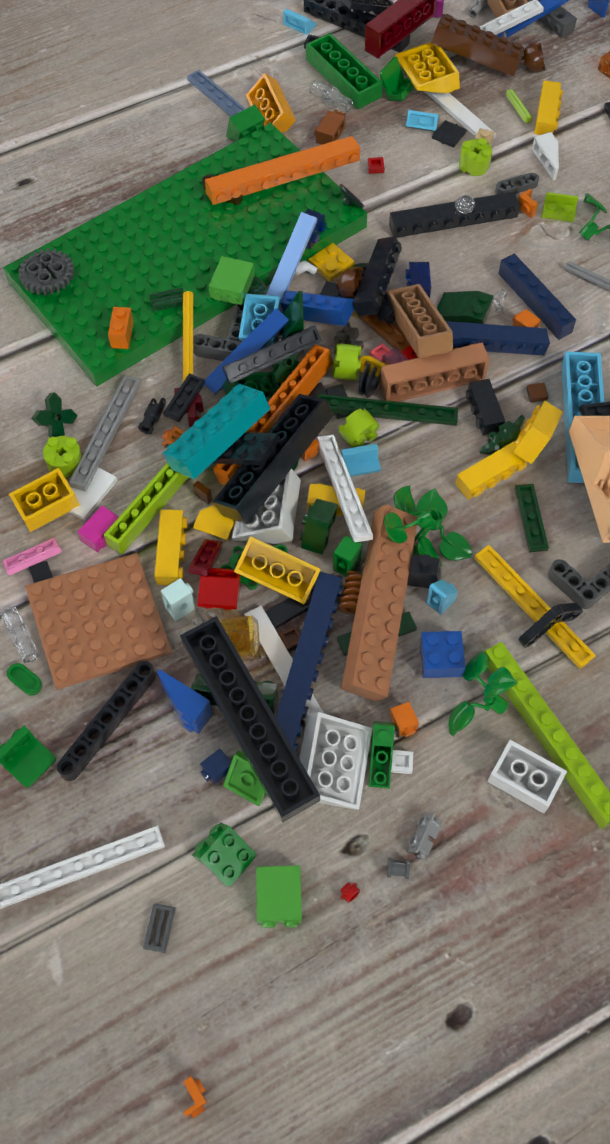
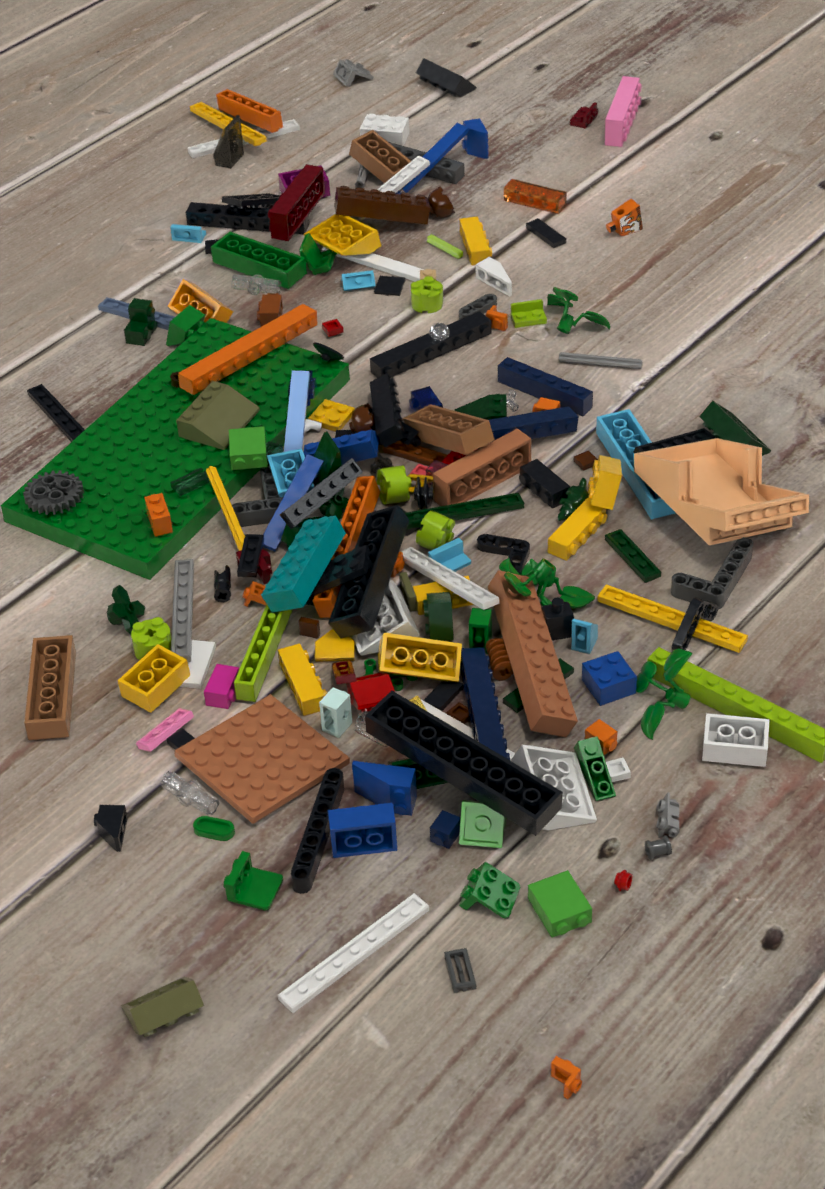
camera: 20 degrees left, 20 degrees down
none -> black tile [27,384,85,442]
none -> dark green brick [124,298,157,346]
none -> olive slope [176,381,260,450]
none -> blue brick [328,803,398,858]
none -> olive tile [399,572,417,612]
none -> black beam [477,534,530,575]

